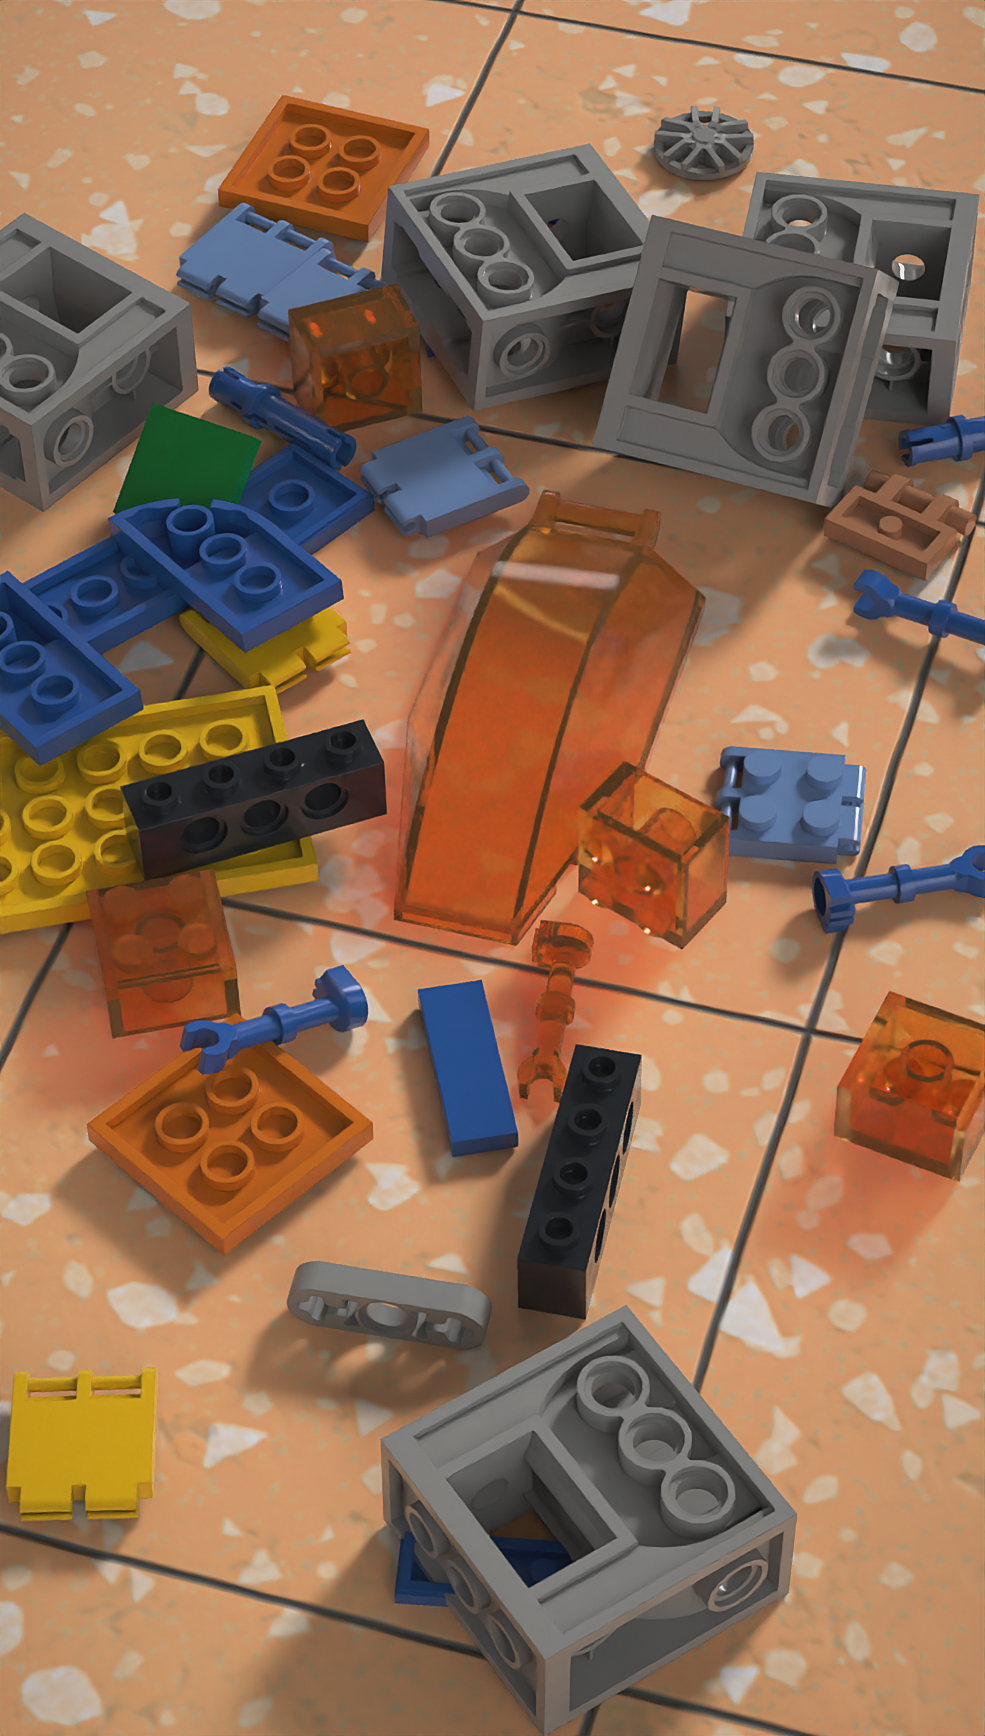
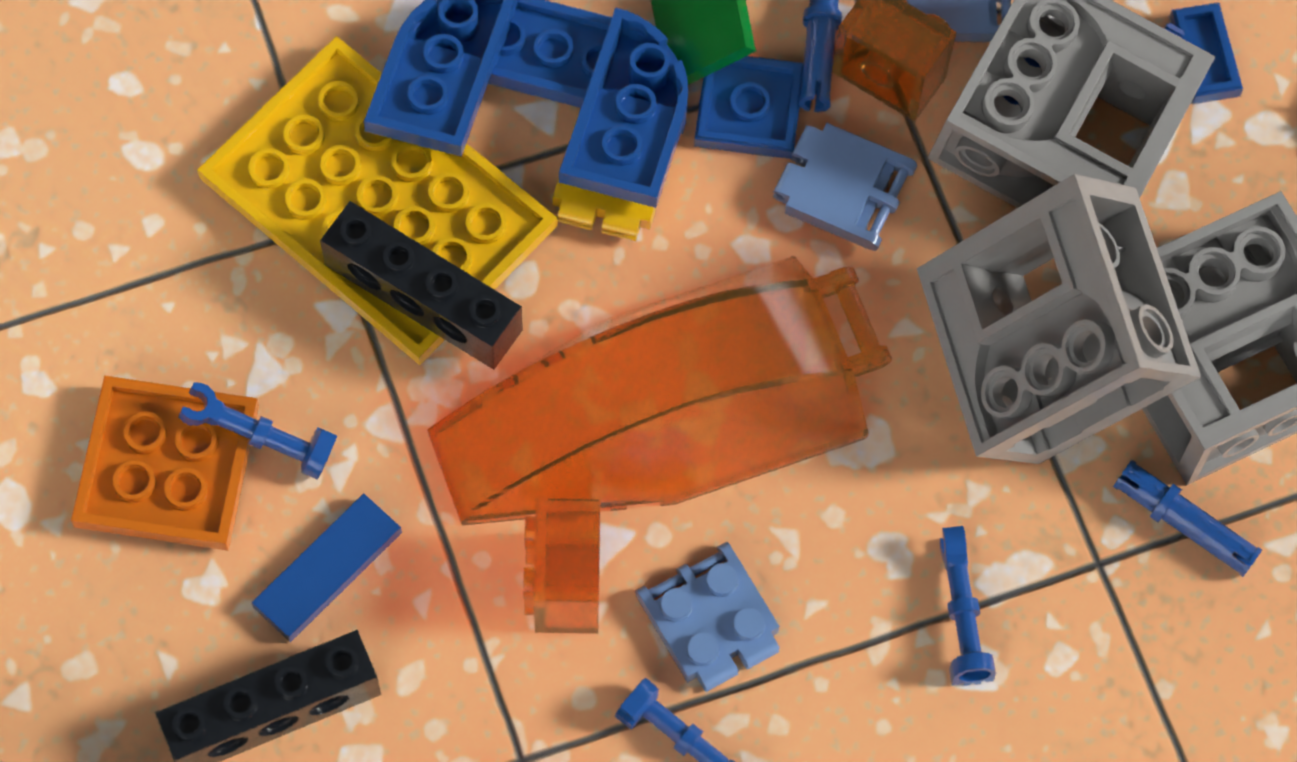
camera: 50 degrees right, 20 degrees up
clear orange brick [86,869,241,1039] -> none
light grey beam [287,1261,492,1349] -> none
clear orange piece [517,920,594,1103] -> none
nougat plate [824,470,977,581] -> none

